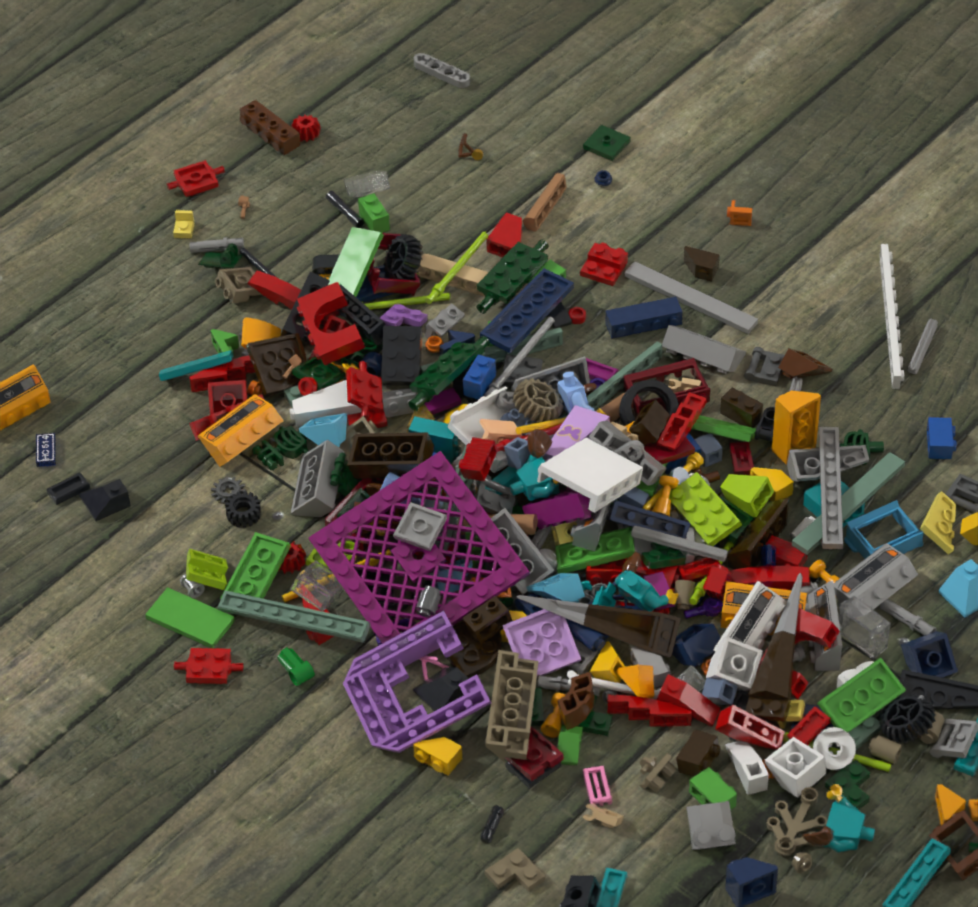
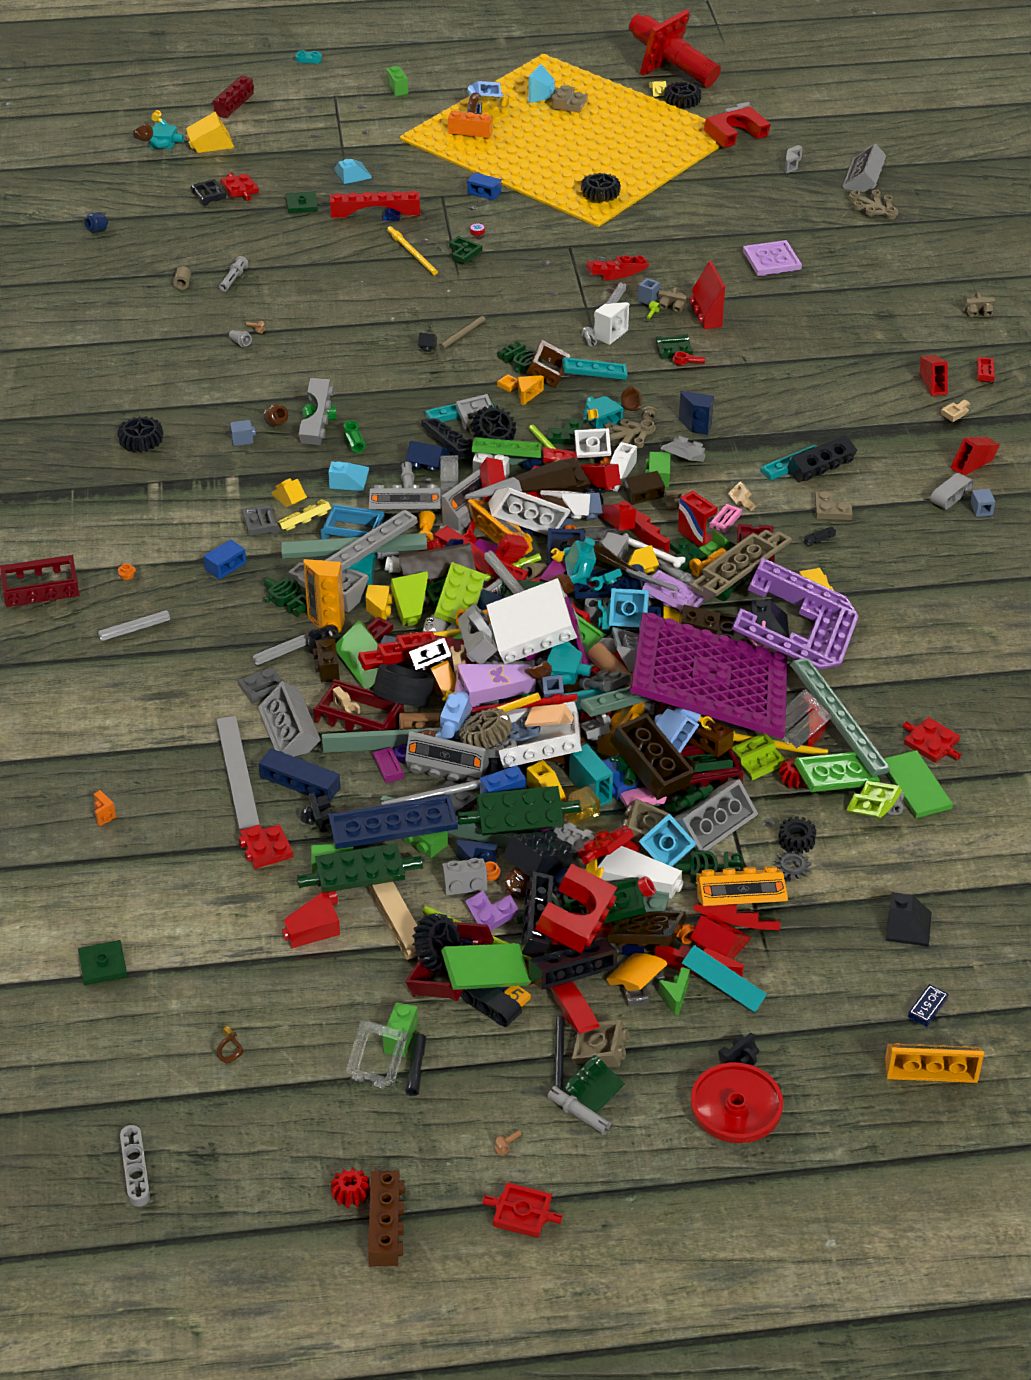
camera: 140 degrees left, 5 degrees down
black tile [46,472,90,505] -> none
light yellow bracket [173,210,194,238] -> none
green piece [277,647,315,686] -> none
medium nougat hand [283,354,302,379] -> none
light grey plate [393,502,447,551] -> none
dark grey brick [416,586,441,618] -> none
lime bar [425,232,488,304] -> none
red brick [459,437,498,482] -> none
medium nougat brick [523,173,567,232] -> none
reddish brown brick [558,672,594,730] -> none
dark blue plate [595,170,612,186] -> none
light orange slope [616,664,654,698] -> none
tile [669,467,689,485] -> none
dark brown slope [684,246,720,282] -> none
reddish brown slope [778,348,833,379] -> none
white plate [813,727,856,770] -> none
dark tan brick [869,735,903,765] -> none
white plate [880,244,904,389] -> none
none -> black hips [300,793,333,833]
none -> red panel [678,491,718,547]
none -> red dish [690,1062,783,1143]
none -> black hips [718,1032,759,1066]

